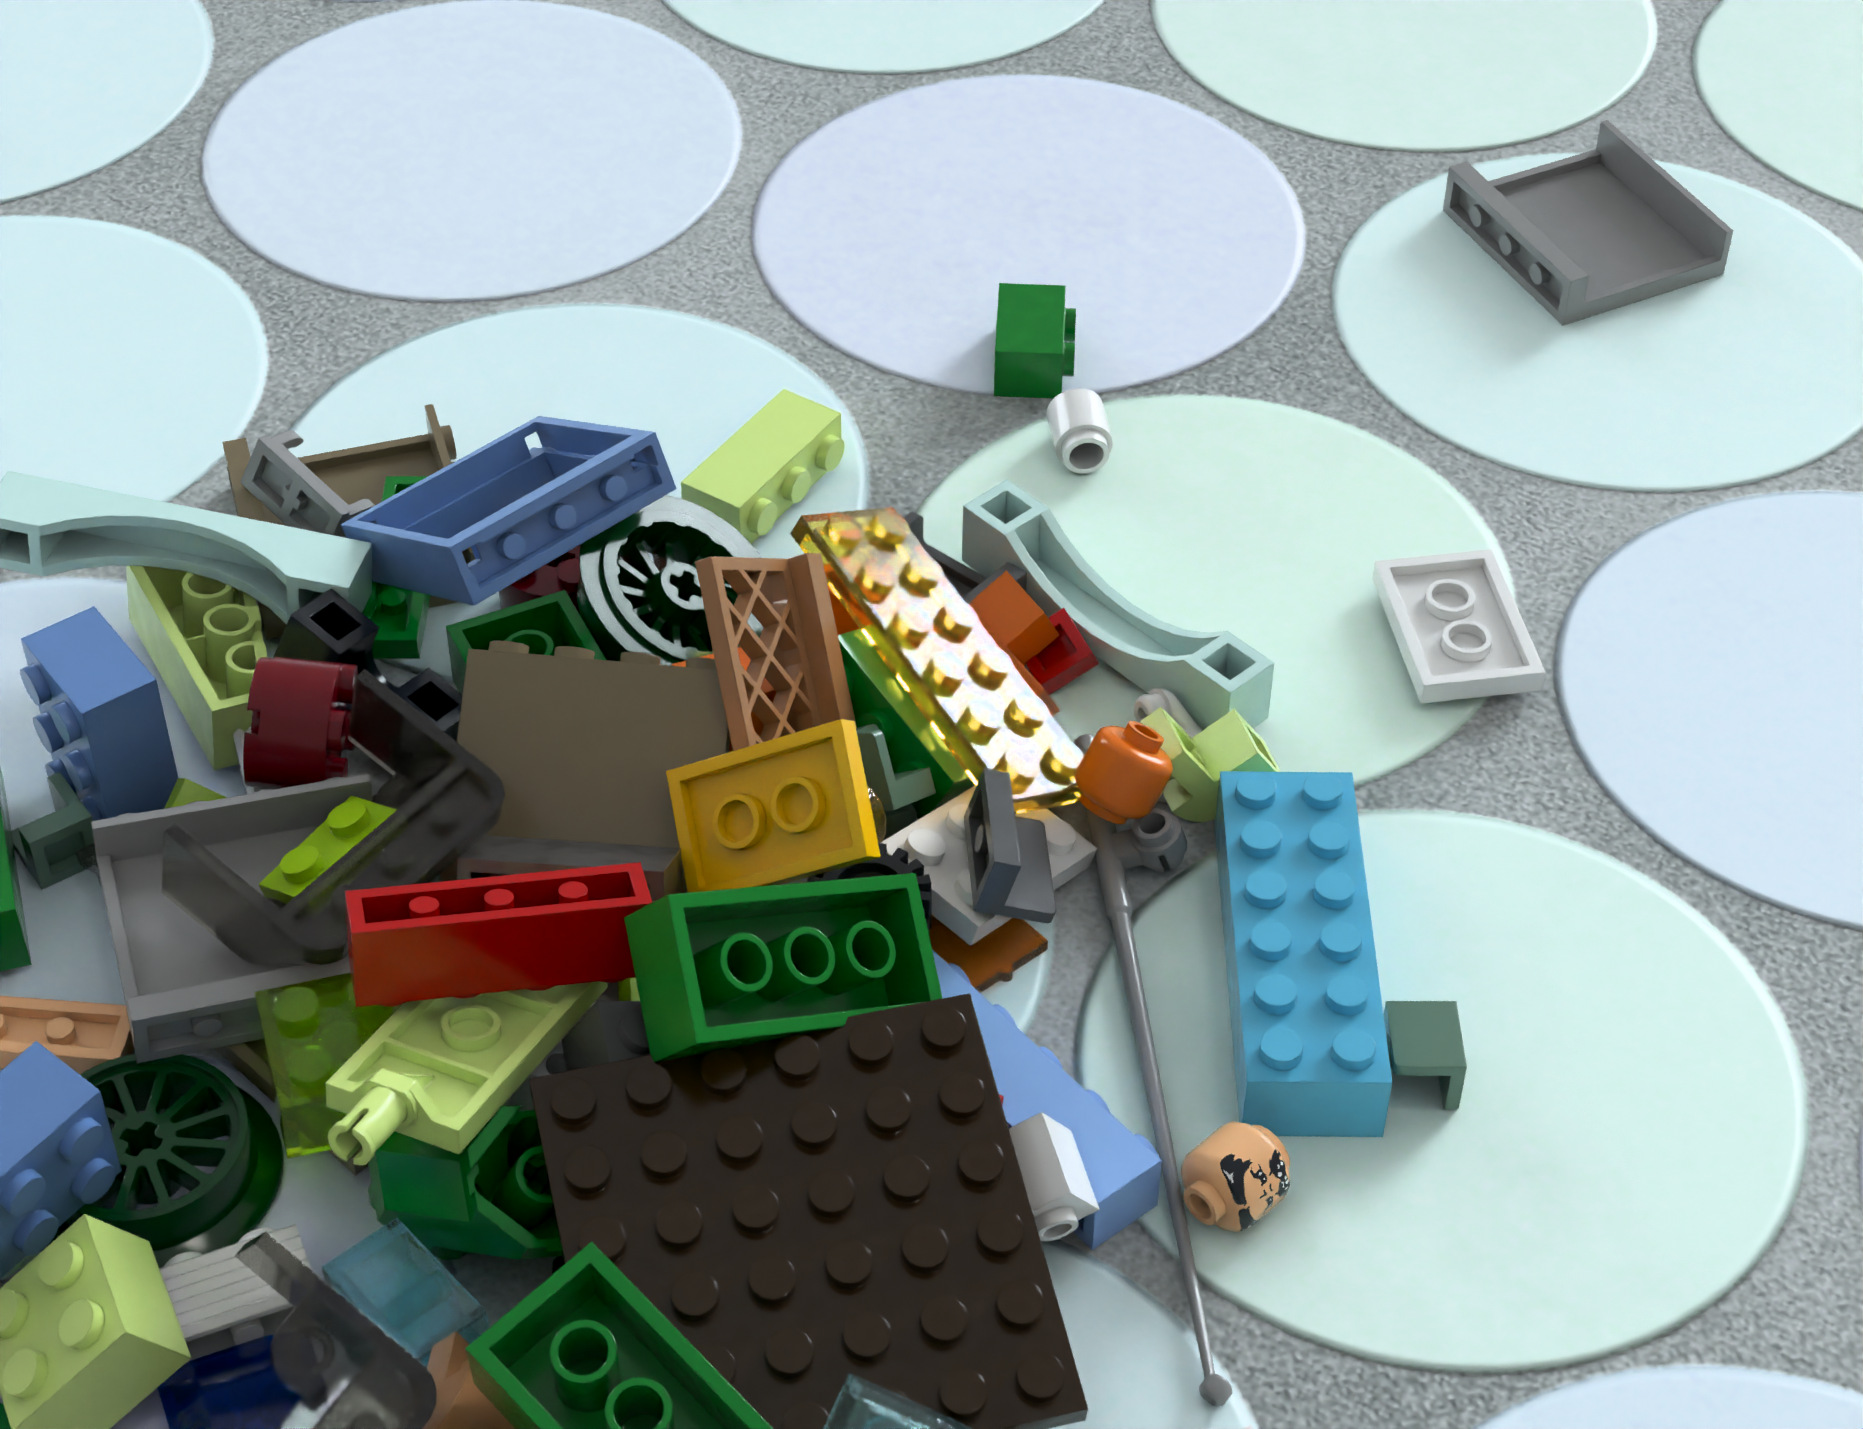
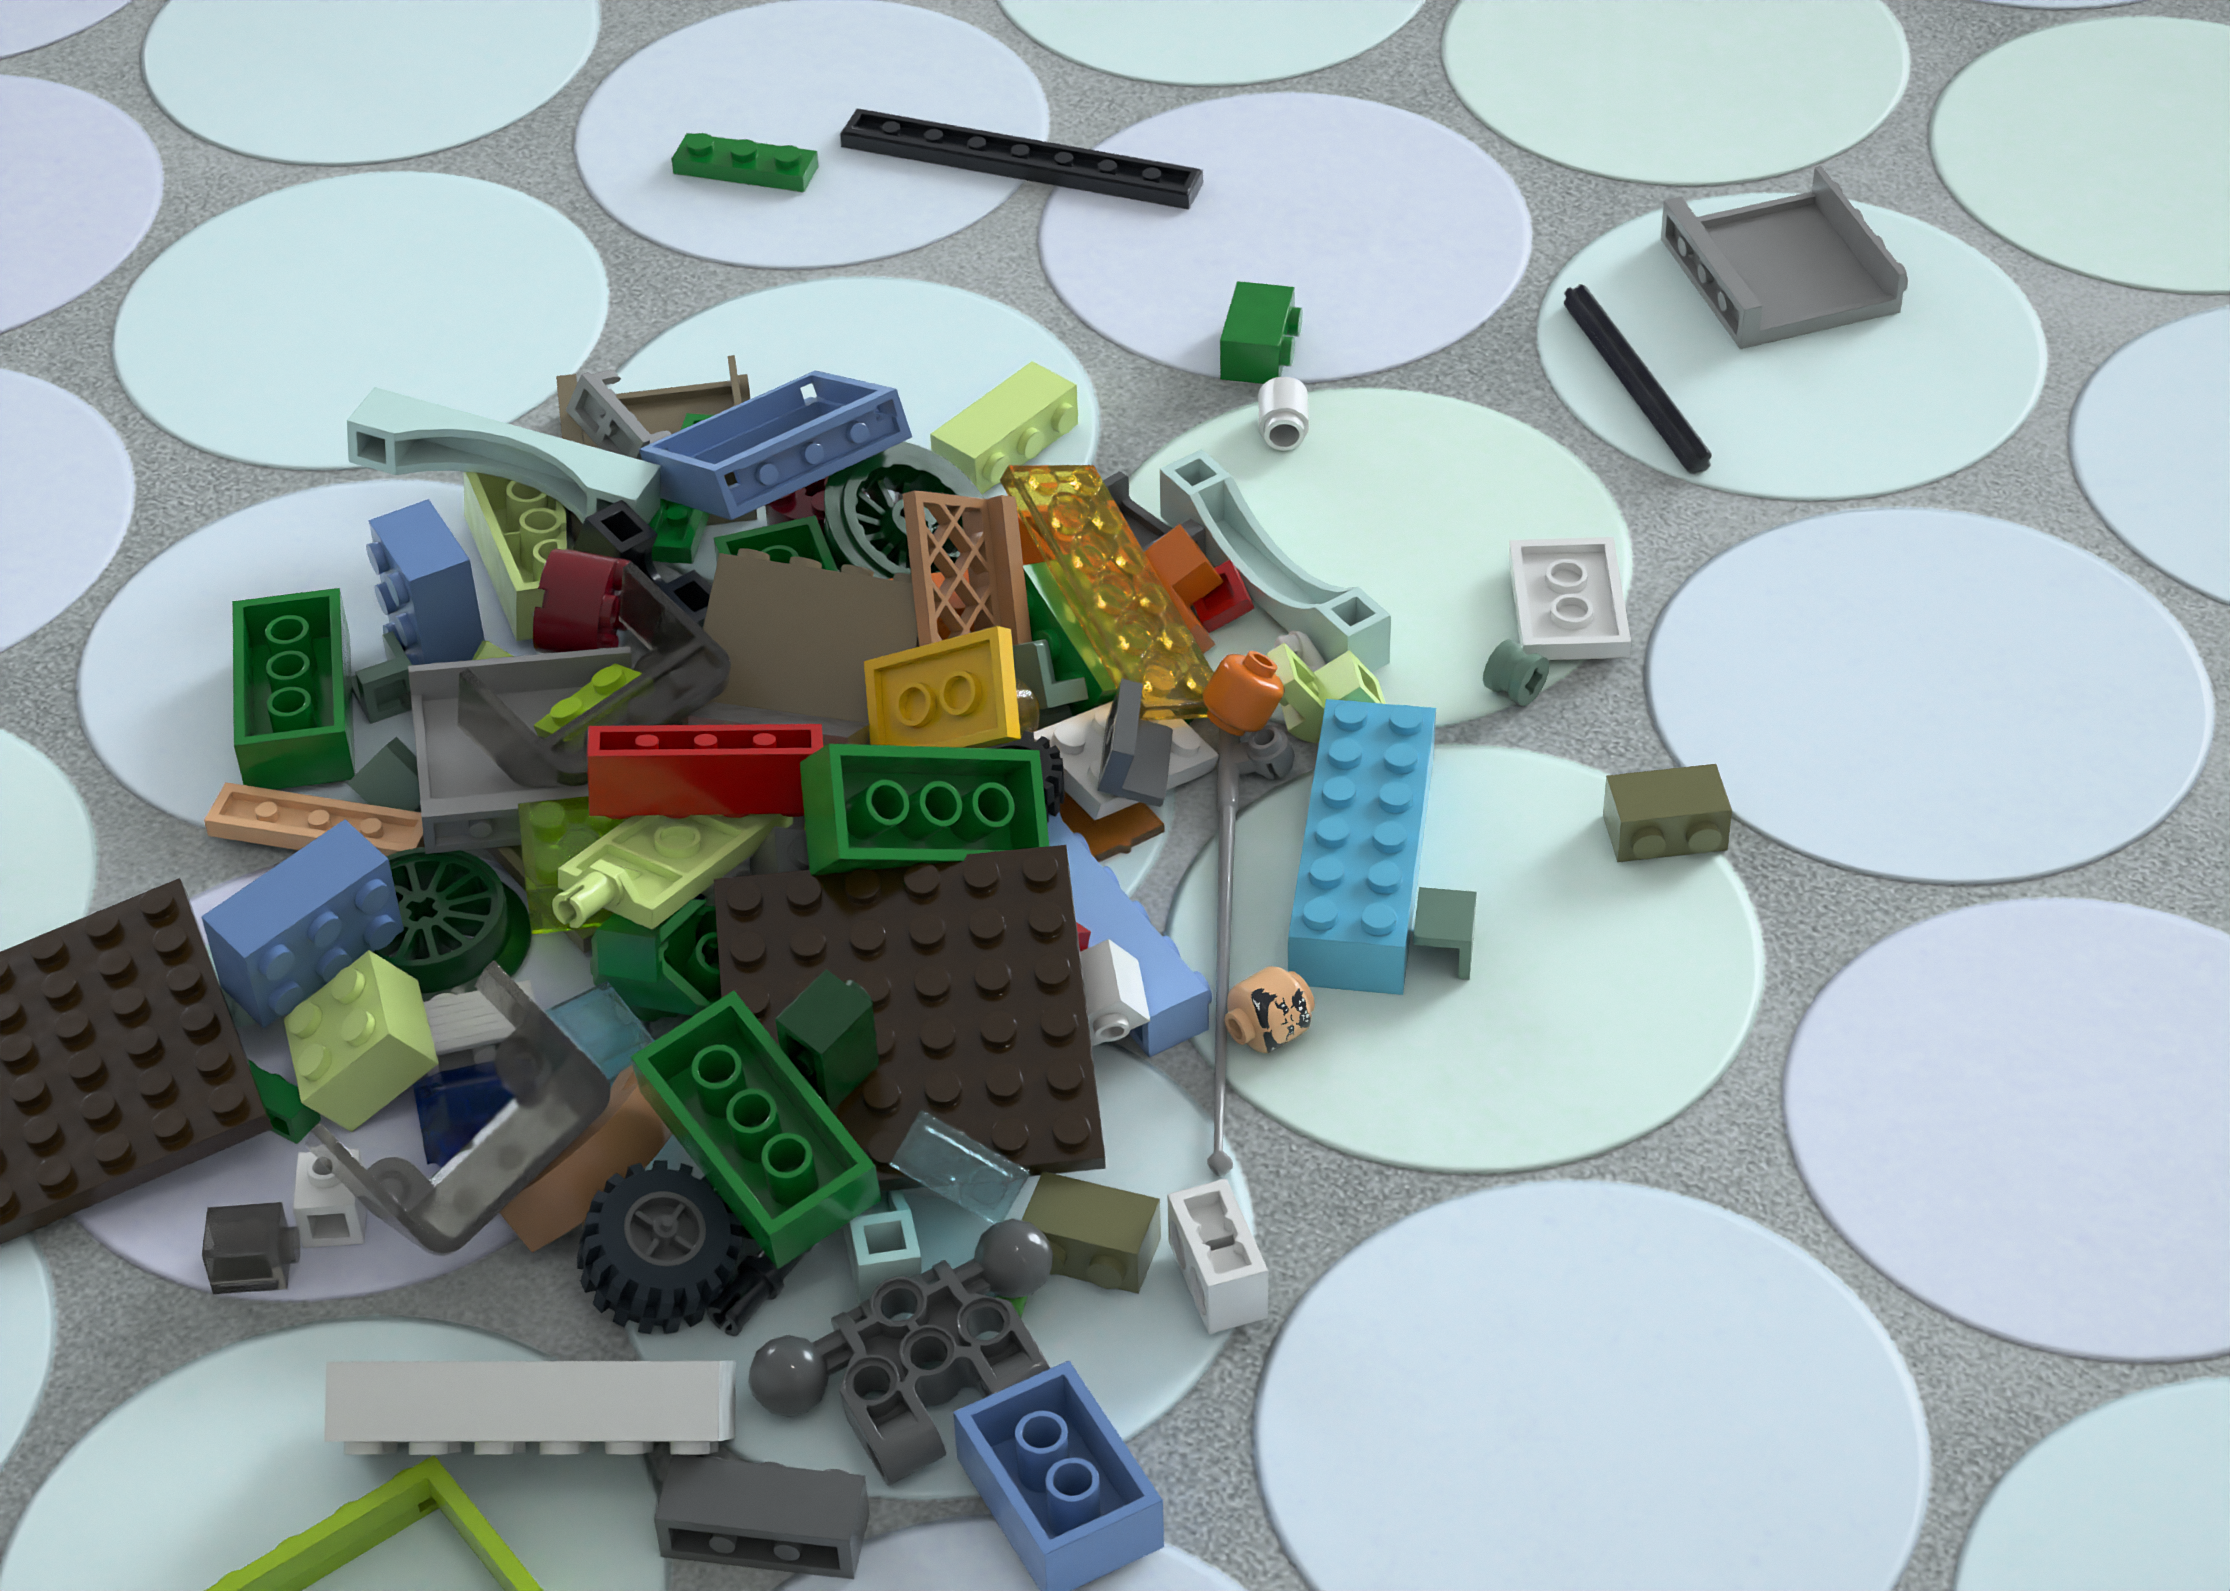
camera: 10 degrees right, 0 degrees up
none -> sand green panel [347,736,420,811]
none -> green plate [671,133,819,192]
none -> dark green brick [775,969,879,1111]
none -> black tile [840,108,1203,210]
none -> sand green wheel [1483,639,1550,706]
none -> black axle [1564,284,1712,474]
none -> olive brick [1603,764,1732,862]

